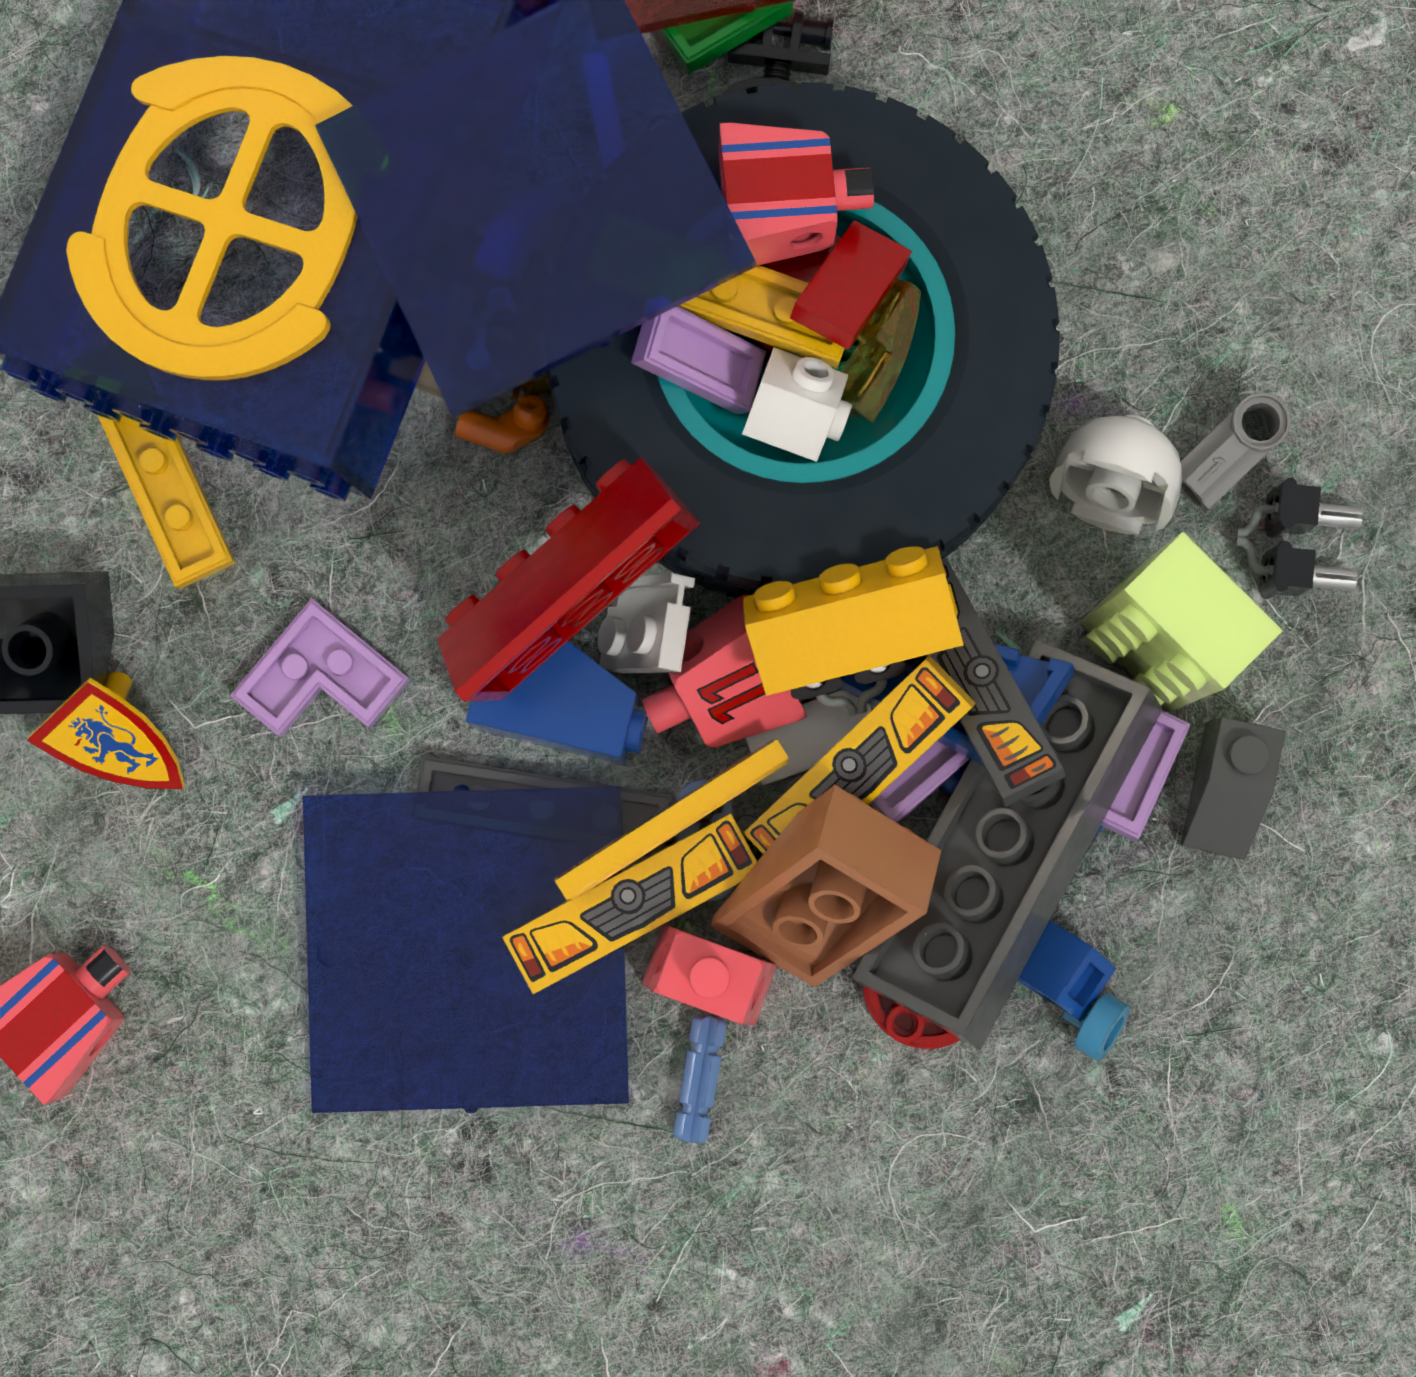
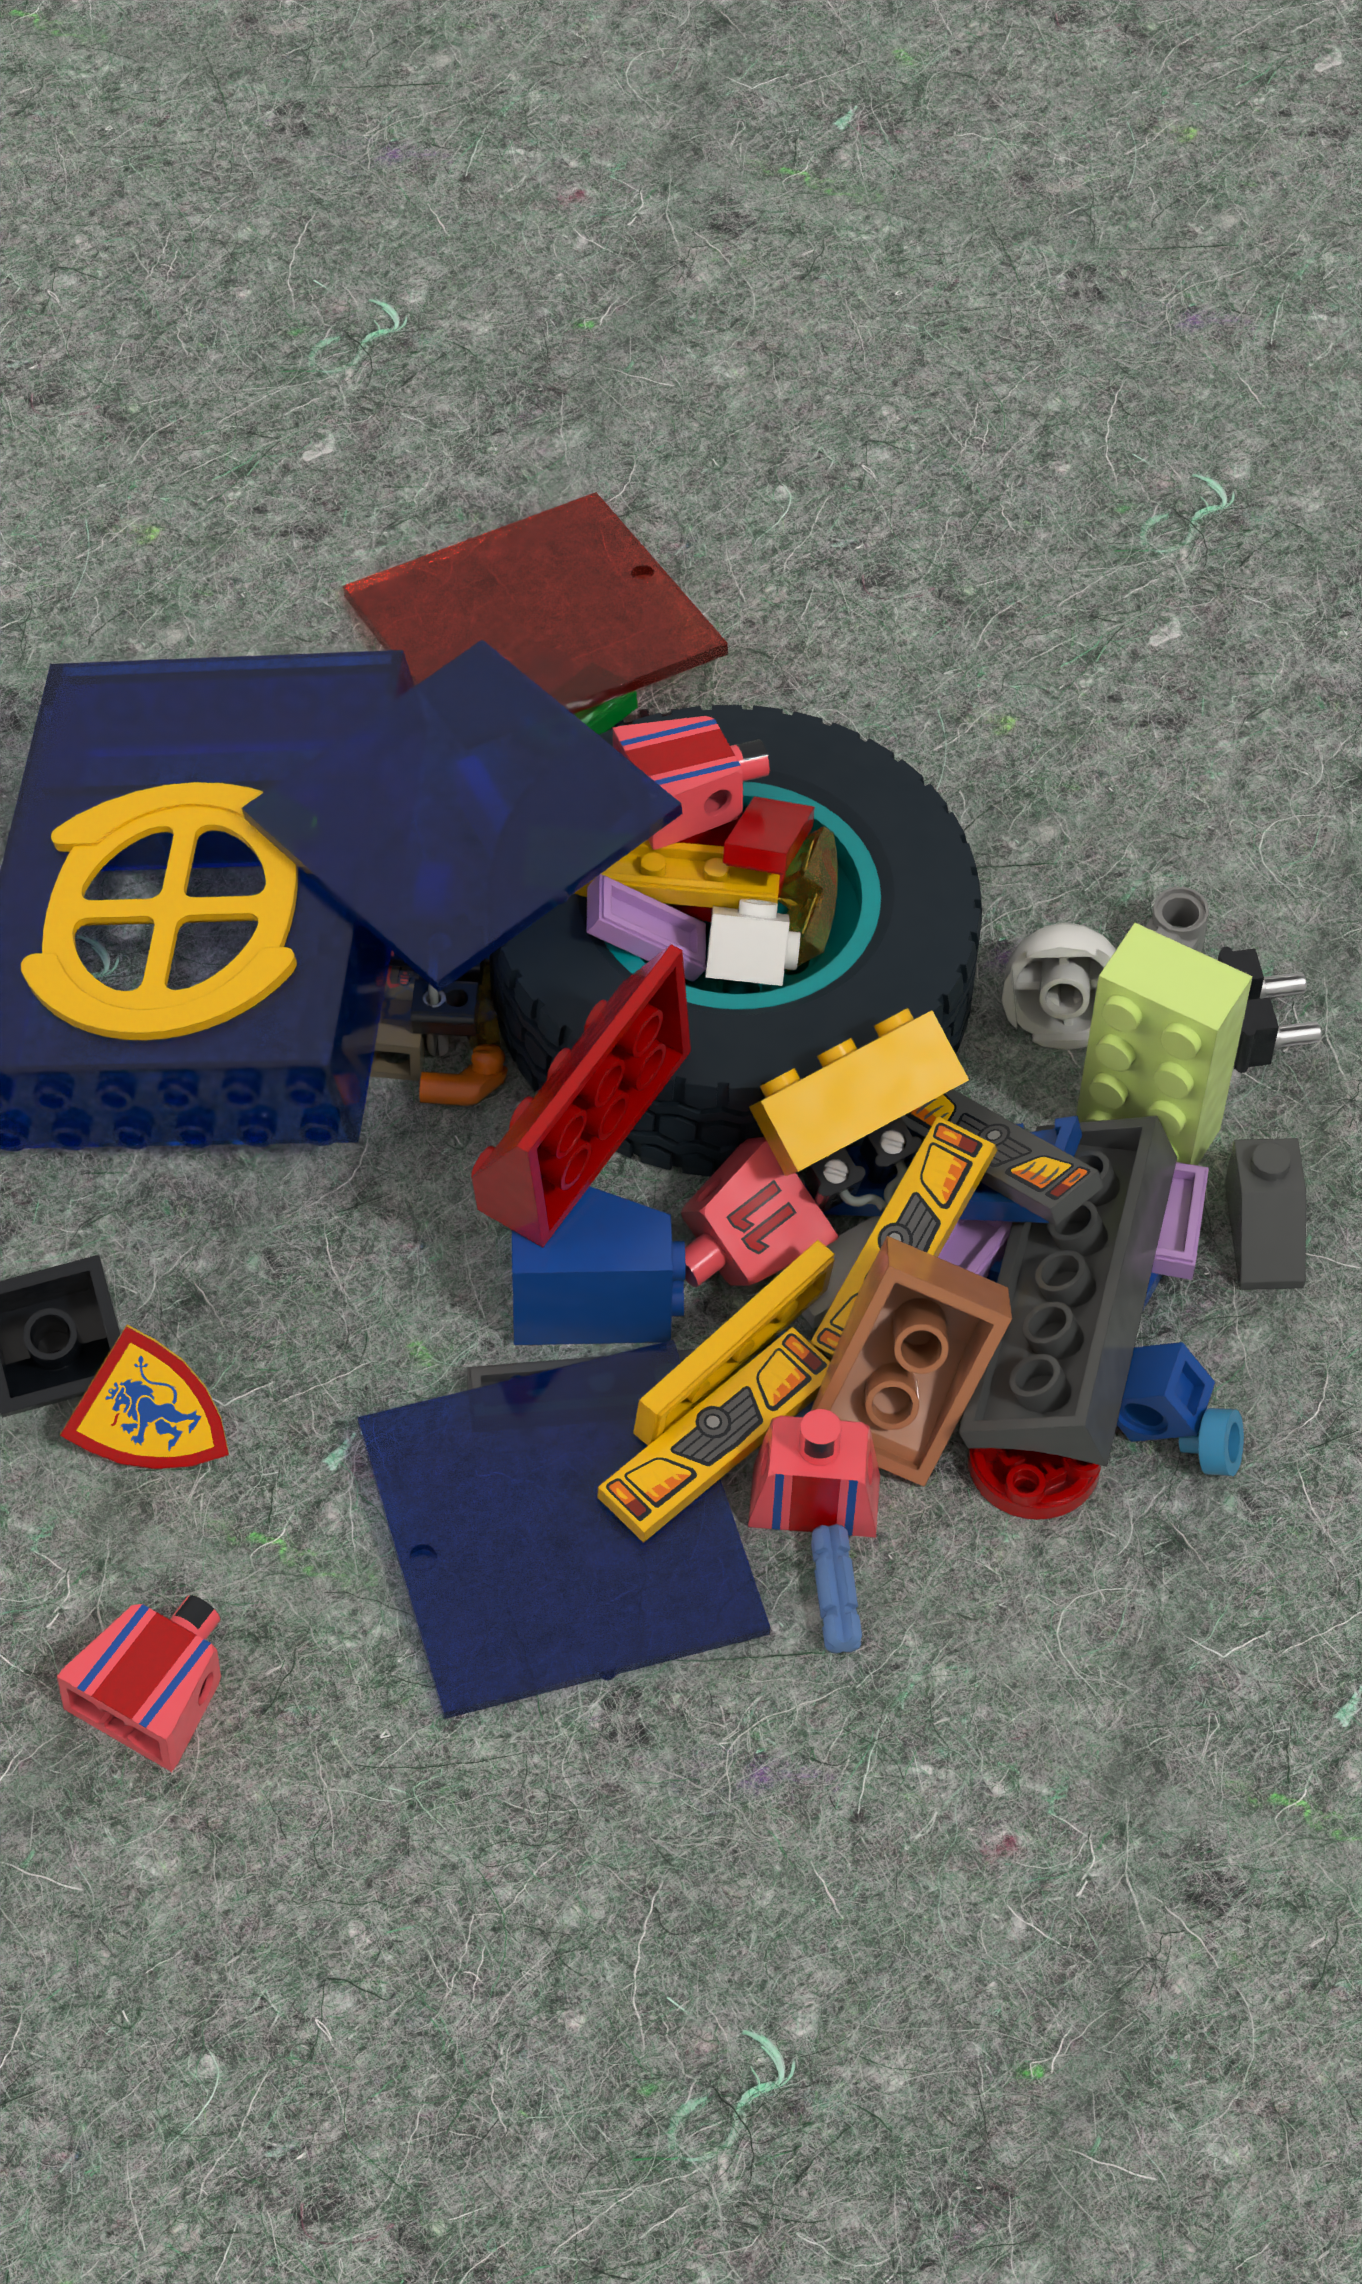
camera: 15 degrees left, 30 degrees down
yellow tile [74,343,236,589] -> none
lavender tile [230,598,411,737] -> none
white plate [598,573,695,674] -> none

